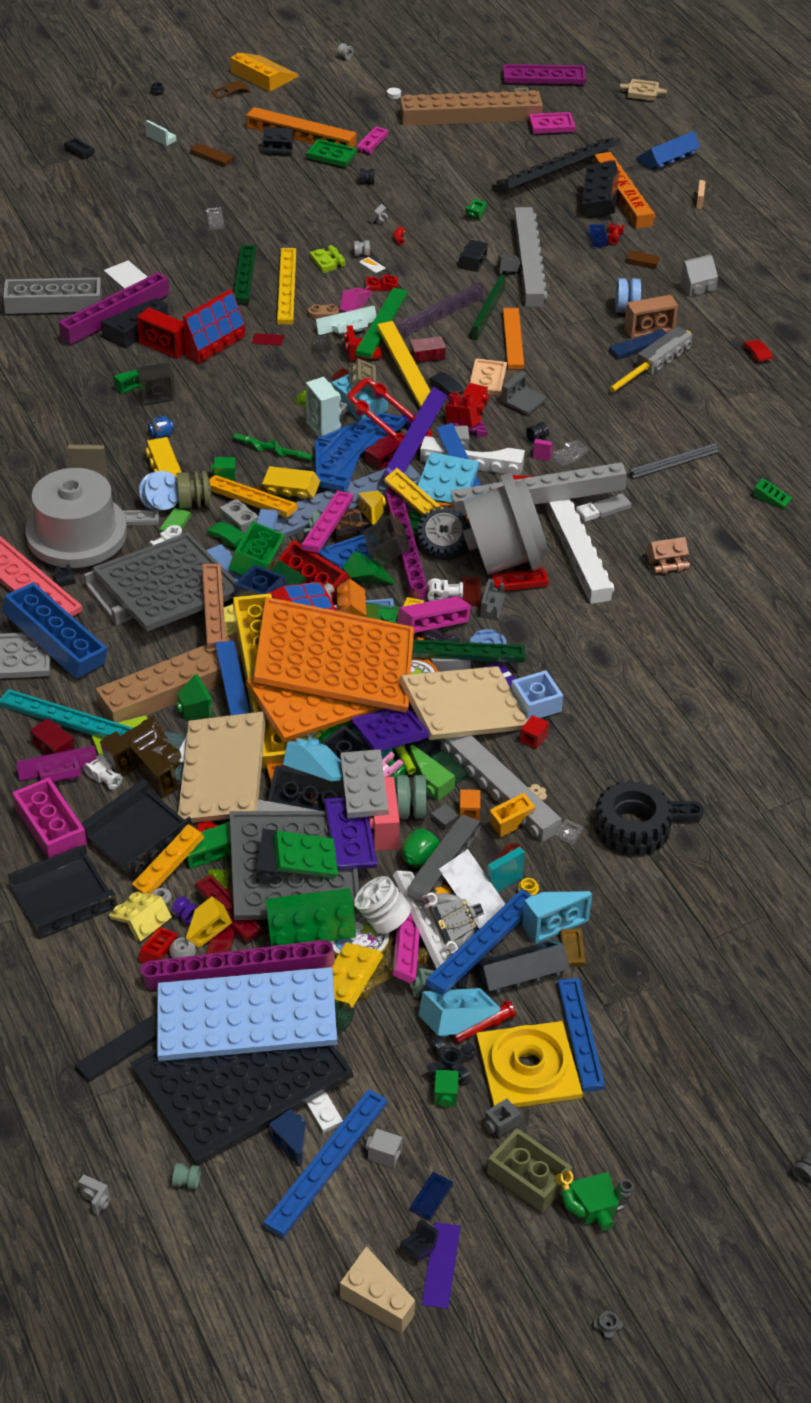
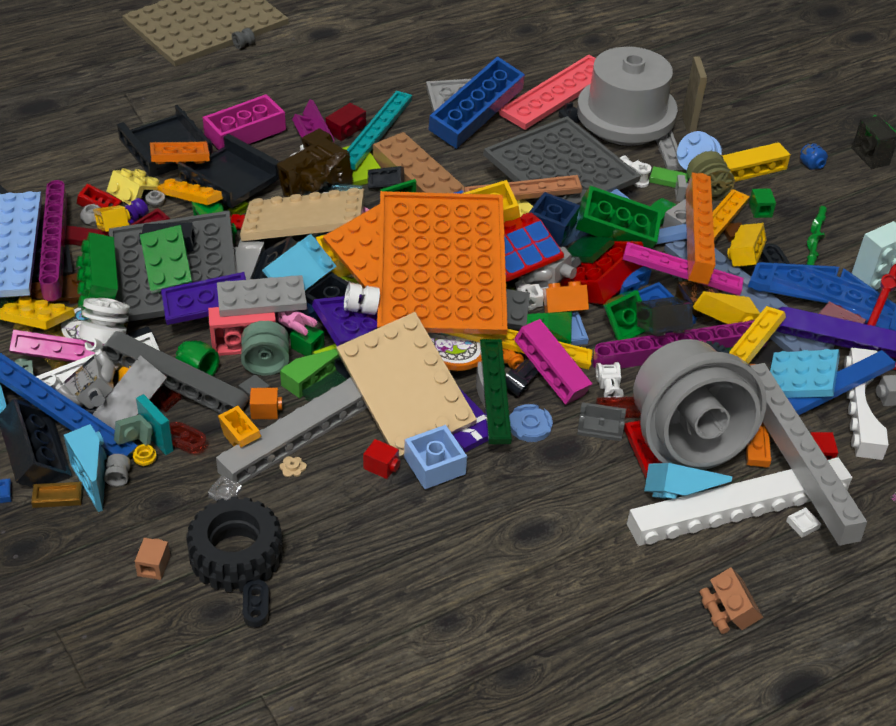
camera: 85 degrees right, 0 degrees up
light grey tile [593,493,632,518] -> none
none -> sand green bracket [114,414,153,445]
none -> nougat brick [135,538,170,580]
none -> orange plate [150,142,210,164]
none -> white wheel [344,283,380,315]
none -> black plate [368,166,404,189]
none -> medium azure slope [645,463,732,499]
none -> light grey plate [675,175,688,202]
none -> orange brick [685,172,715,285]

